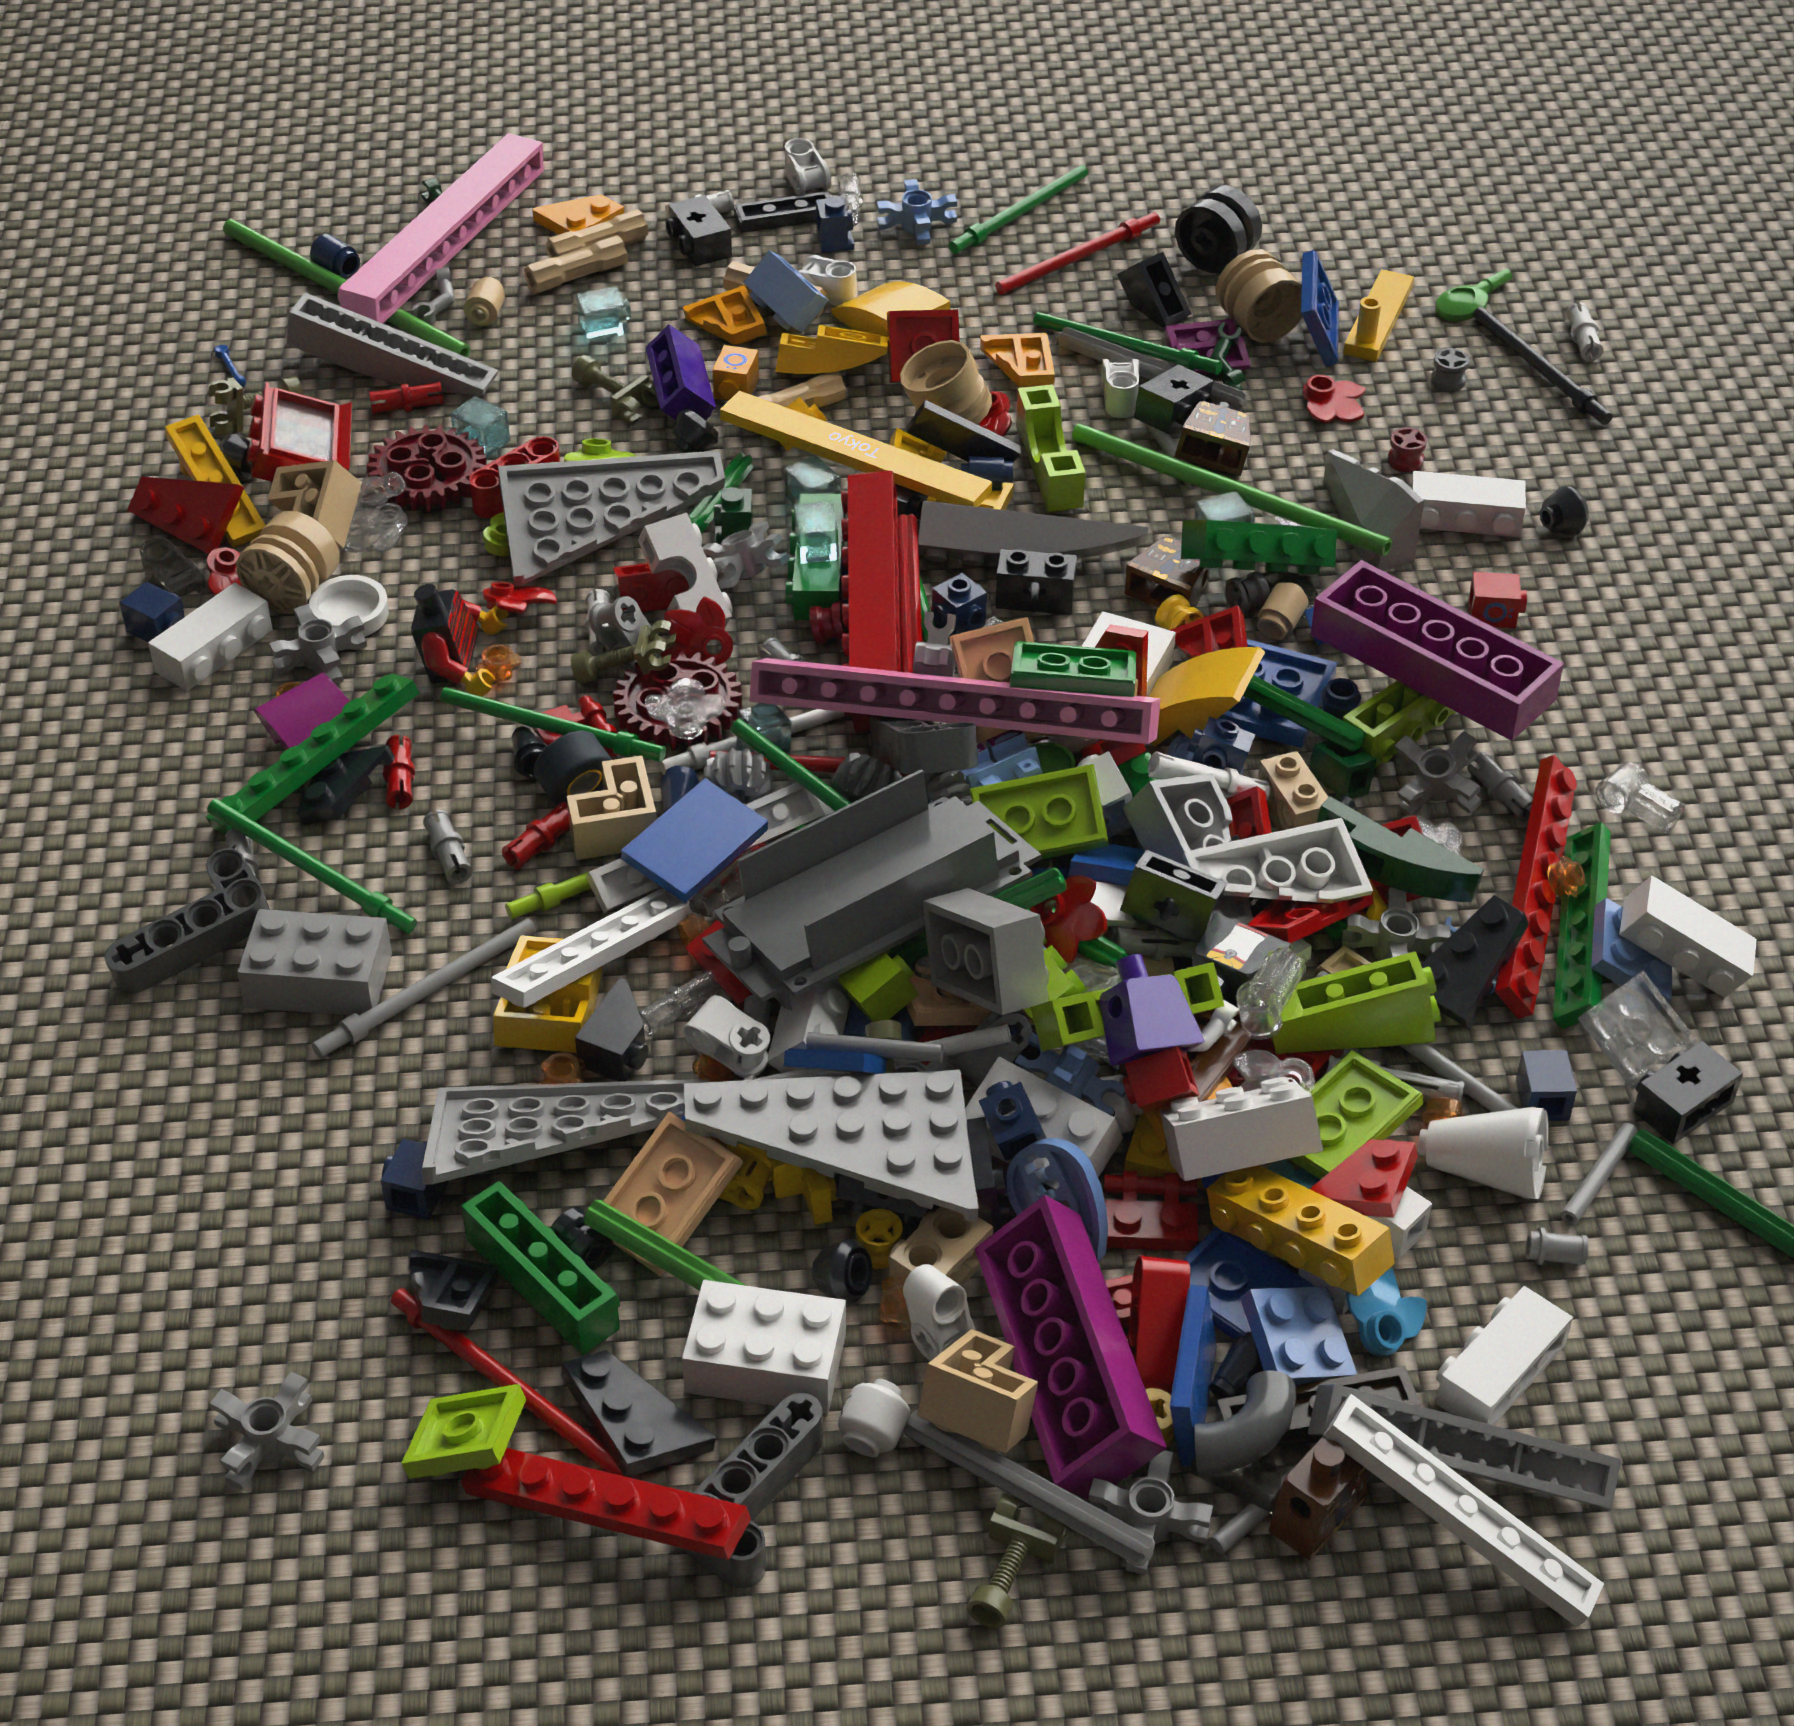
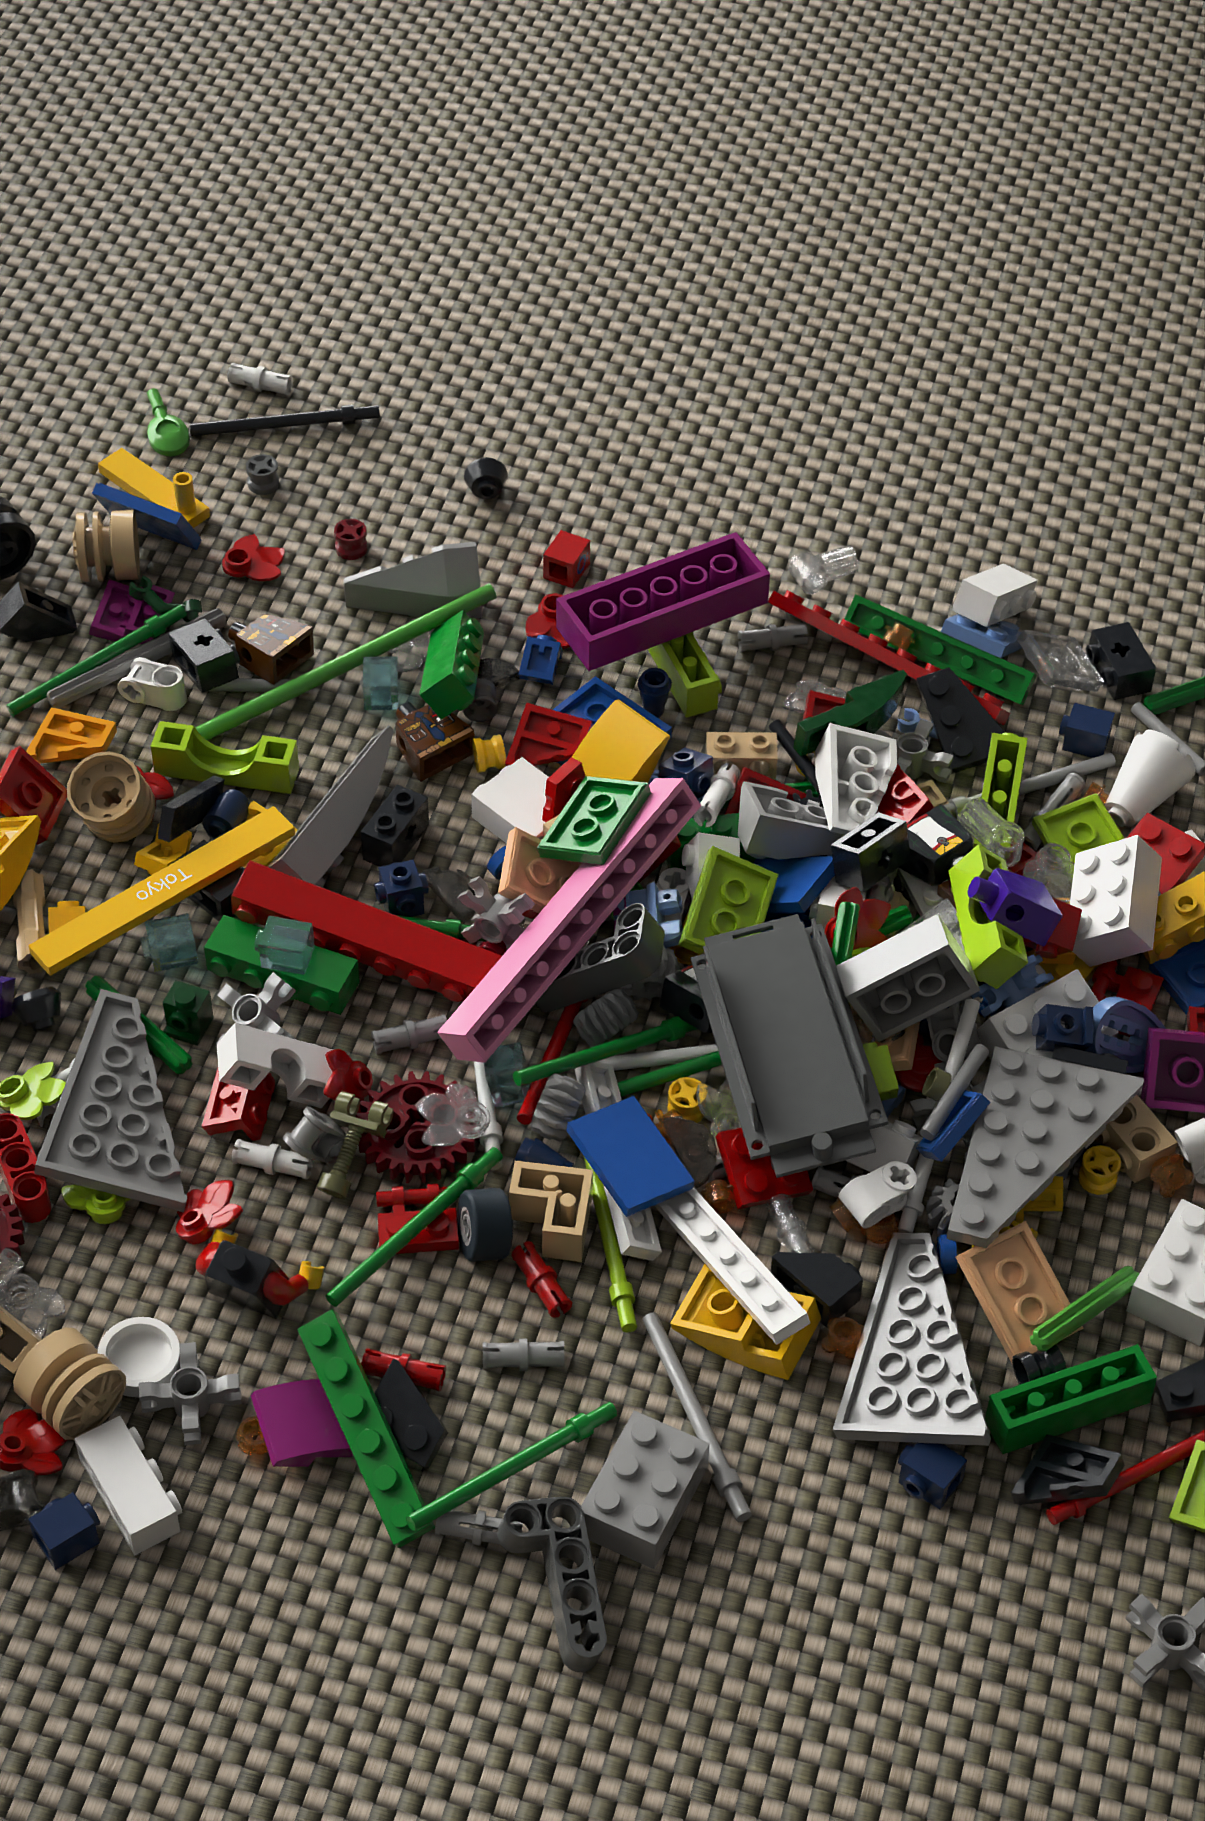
camera: 70 degrees left, 5 degrees up
clear orange plate [476,644,522,681] -> none
black cone [512,726,547,779] -> none
dark red wheel [809,601,849,645] -> none
black cone [811,1239,873,1304] -> none
green axle [1243,675,1365,752] -> none
tan brick [1257,583,1308,640] -> none
dark green brick [1309,741,1377,801] -> none
light grey pin [1395,731,1481,817] -> none
white brick [1411,471,1526,537] -> none

